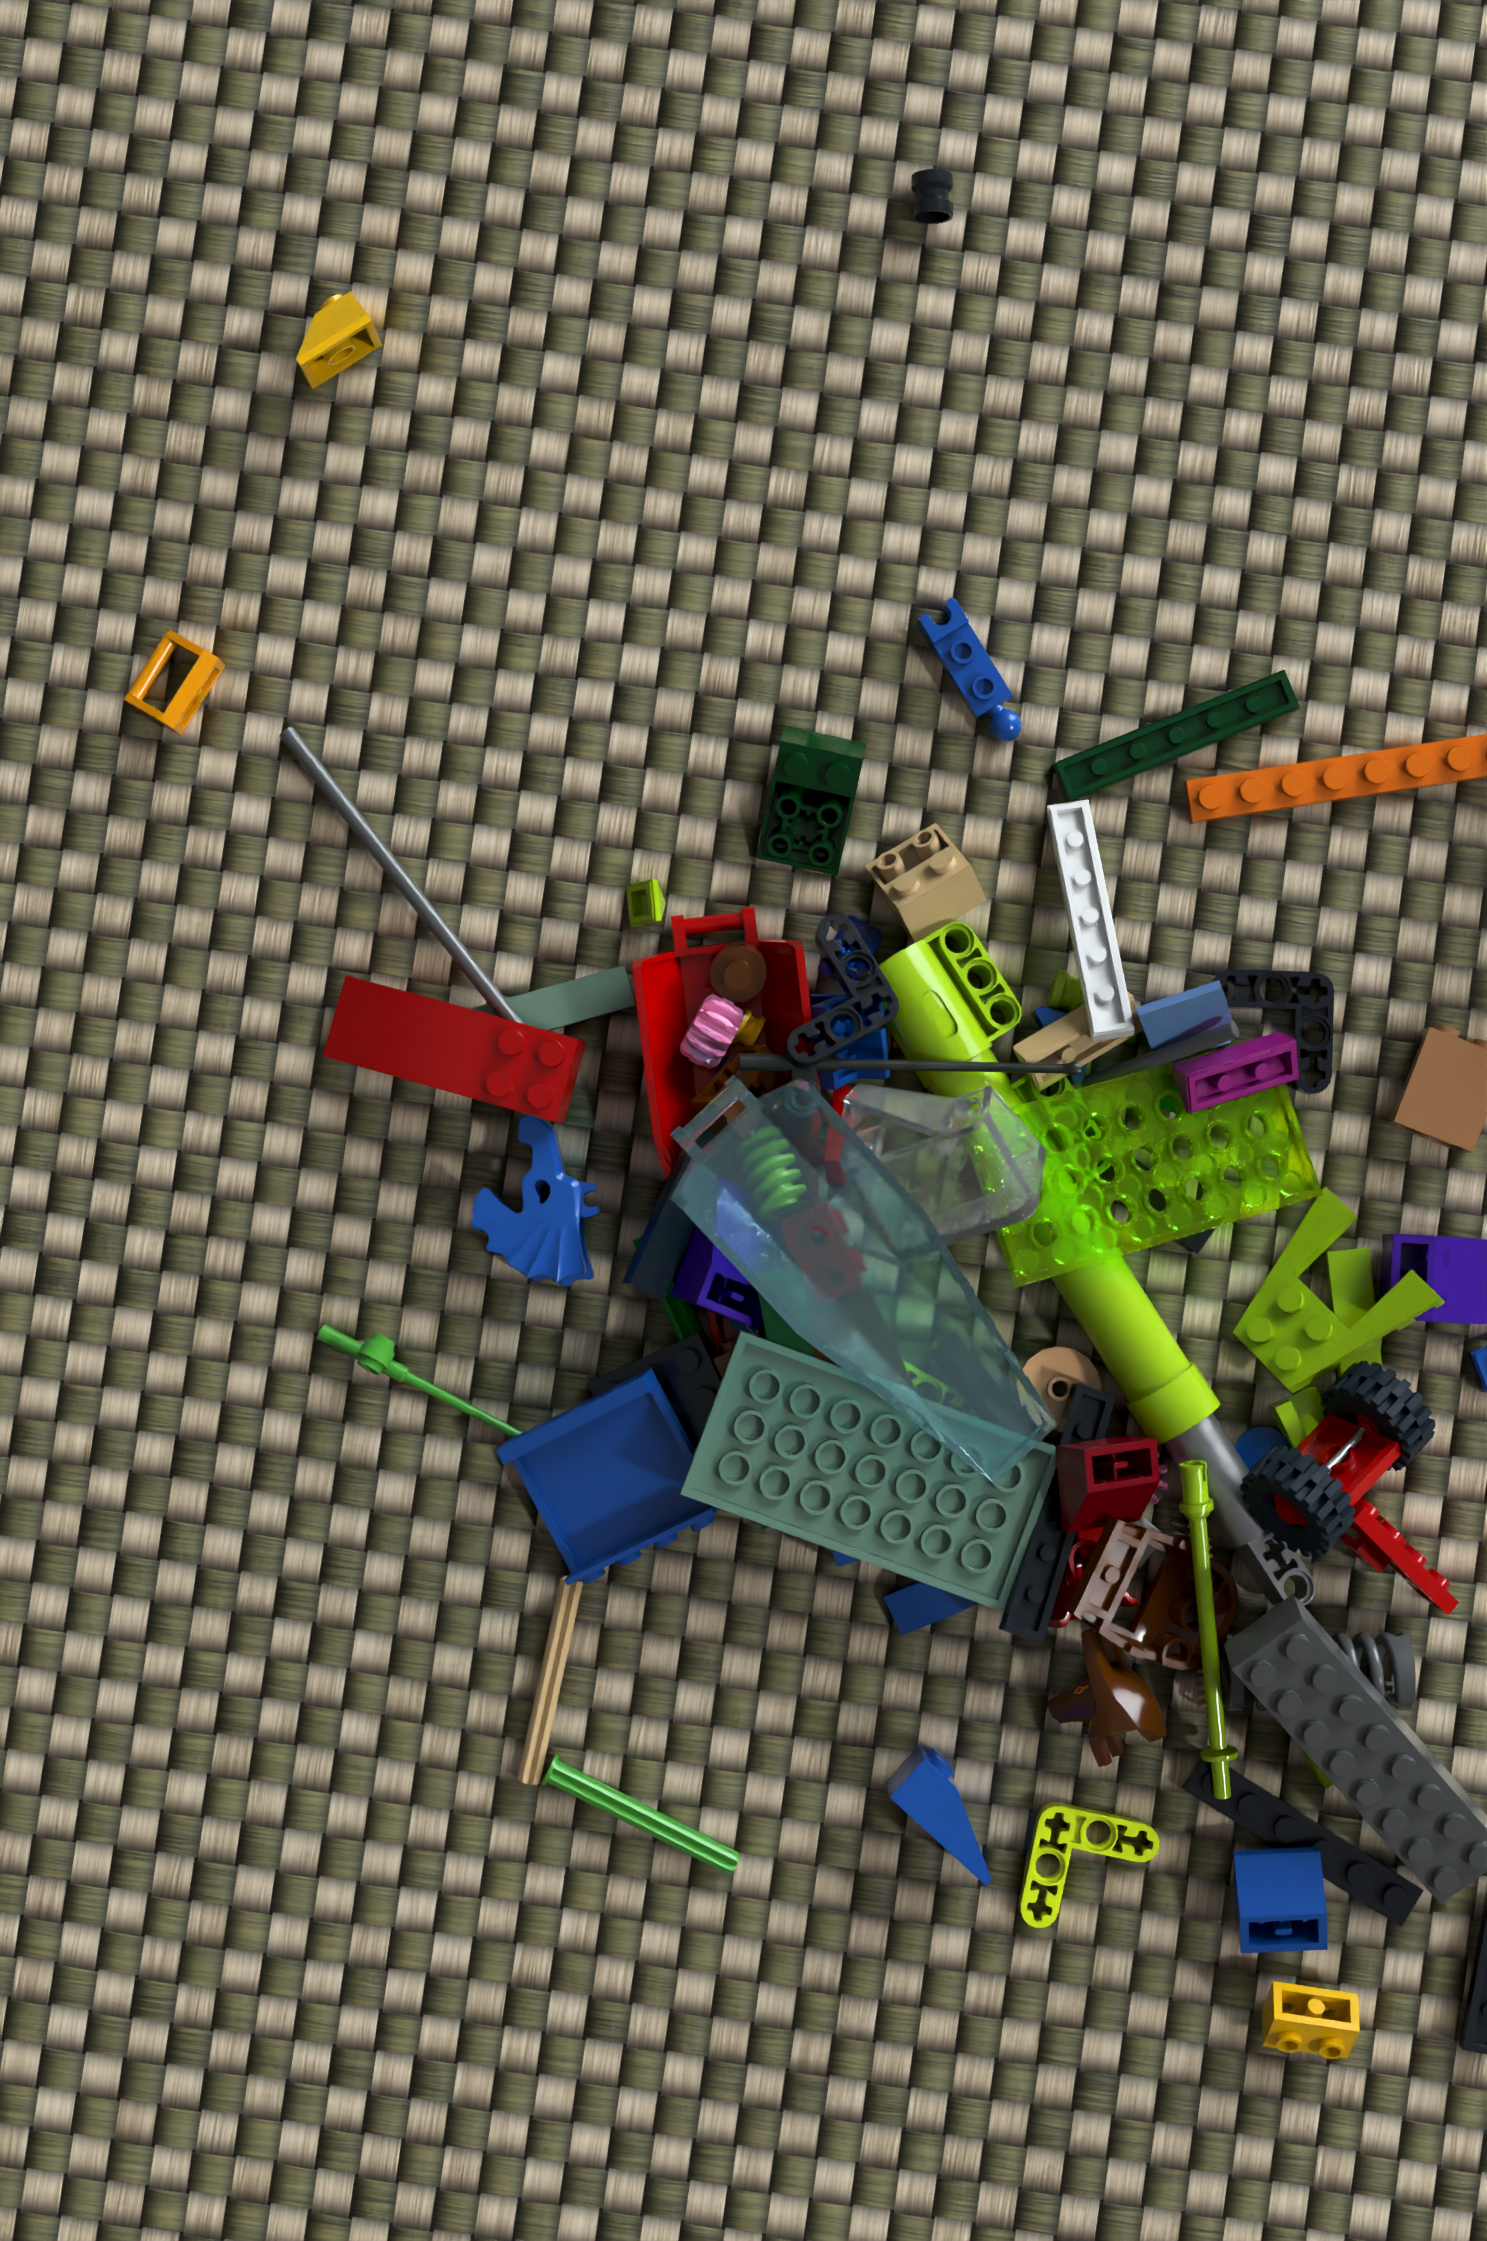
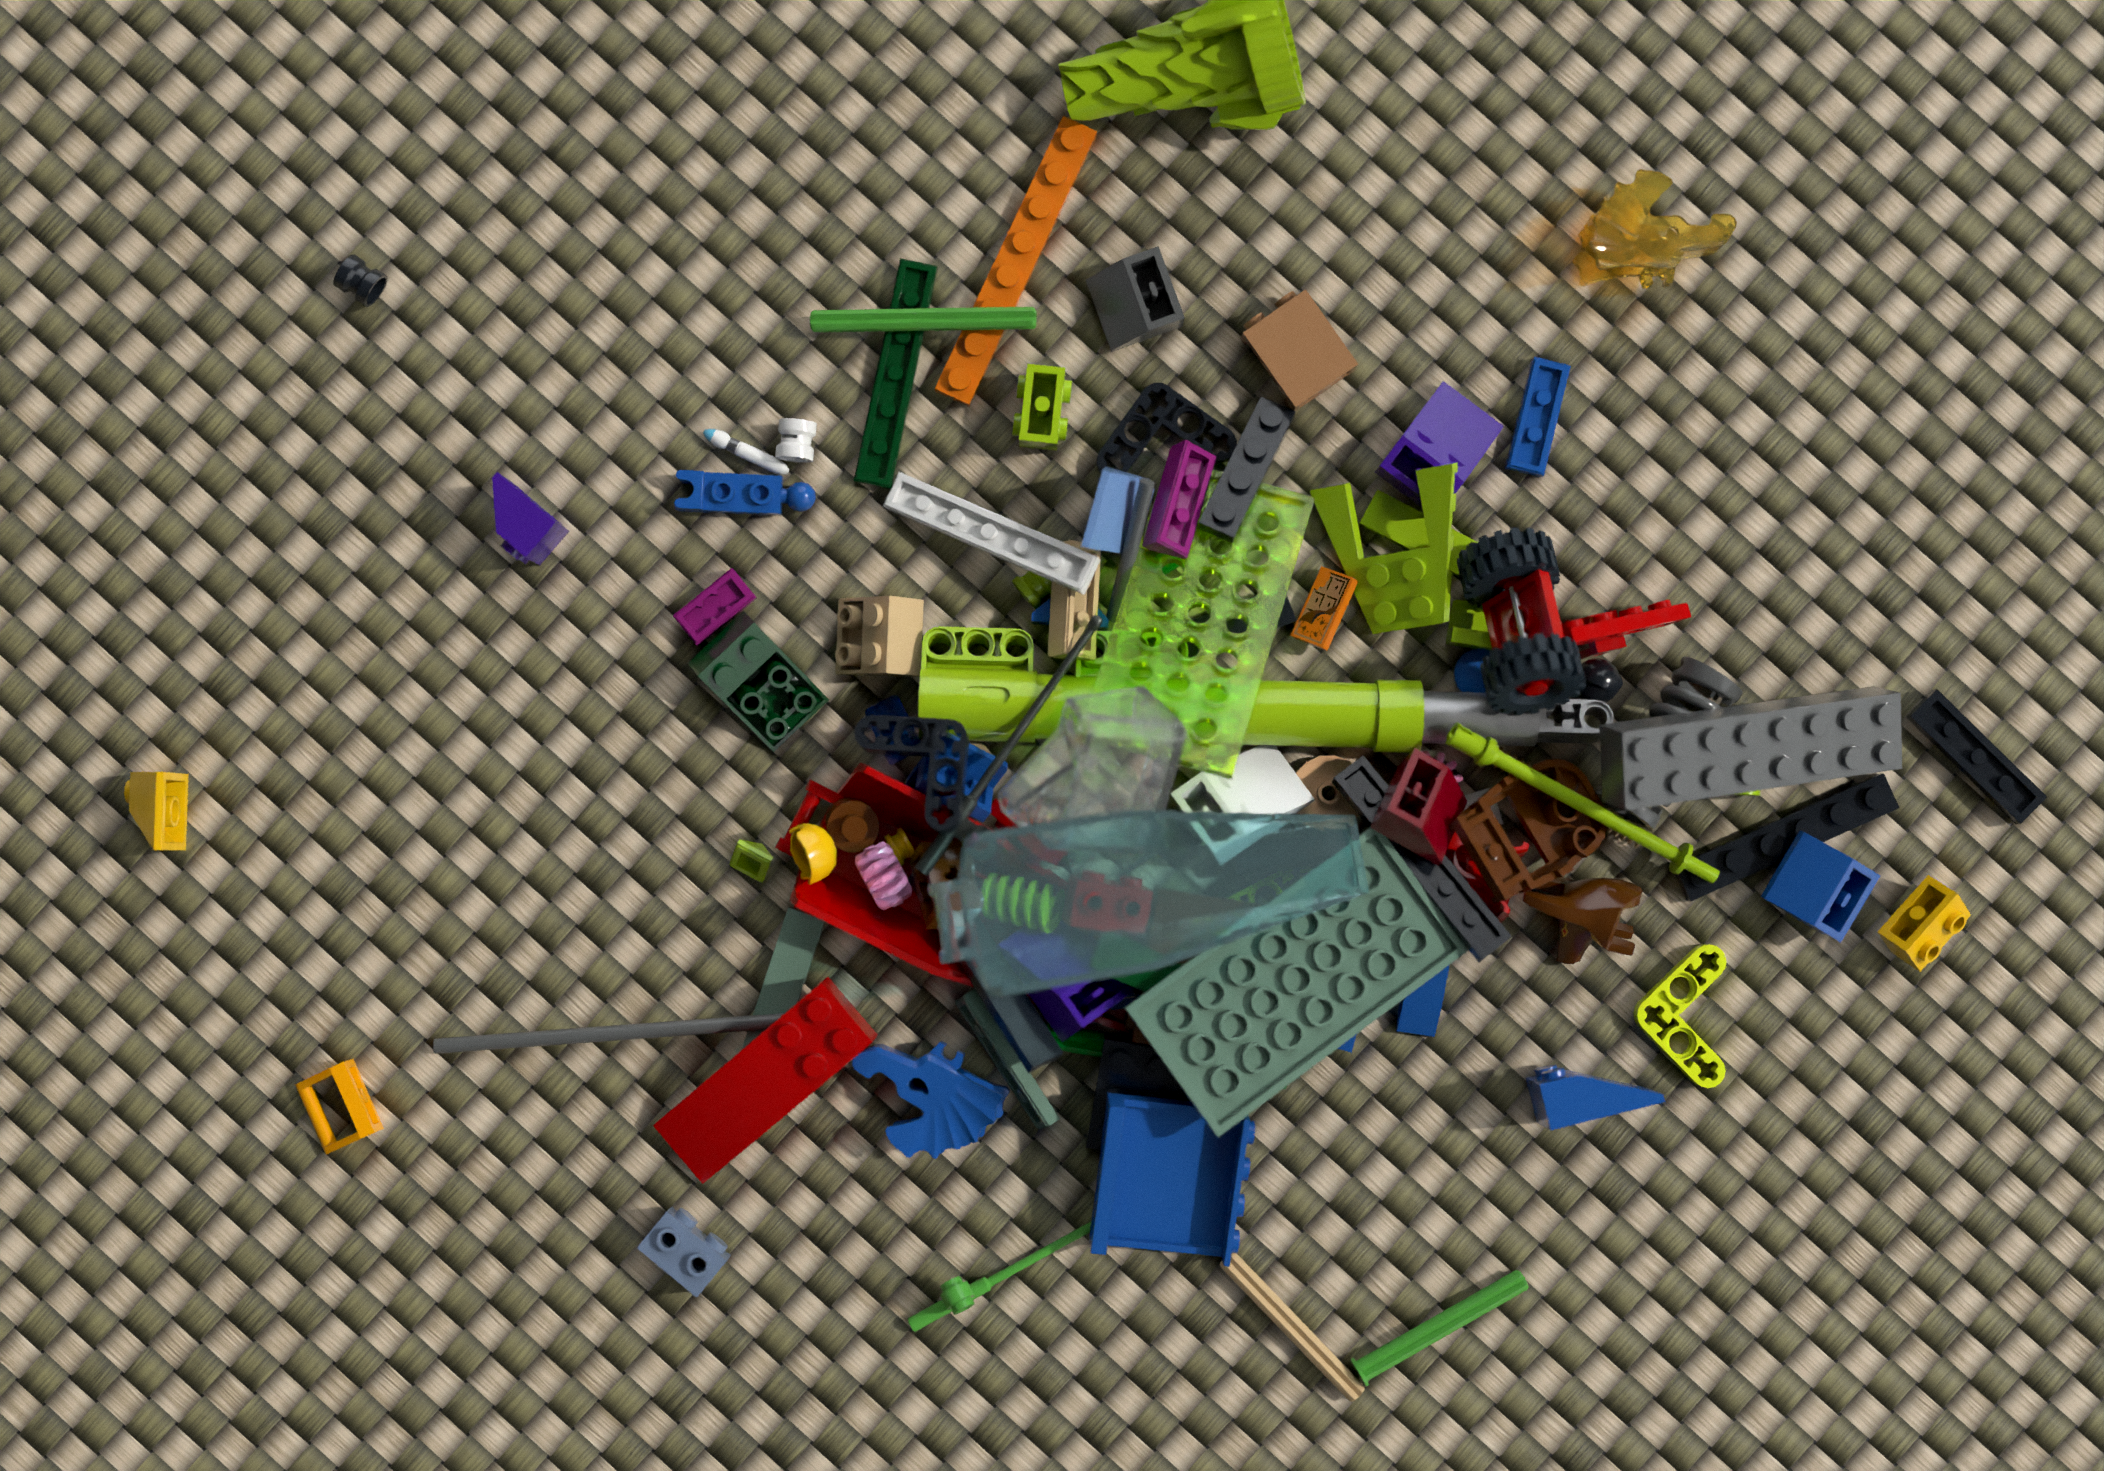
camera: 60 degrees left, 0 degrees up
none -> dark purple slope [492,472,569,566]
none -> sand blue brick [637,1207,731,1298]
none -> magenta plate [673,568,757,646]
none -> white piece [703,429,789,475]
none -> white wheel [775,418,817,463]
none -> yellow hair [789,823,837,885]
none -> bright green axle [810,307,1037,332]
none -> sand green tile [955,989,1060,1129]
none -> lime brick [1012,364,1072,451]
none -> dark grey slope [1085,246,1185,352]
none -> white slope [1170,745,1315,866]
none -> black plate [1198,397,1296,544]
none -> tile [1290,566,1358,651]
none -> black piece [1578,658,1623,703]

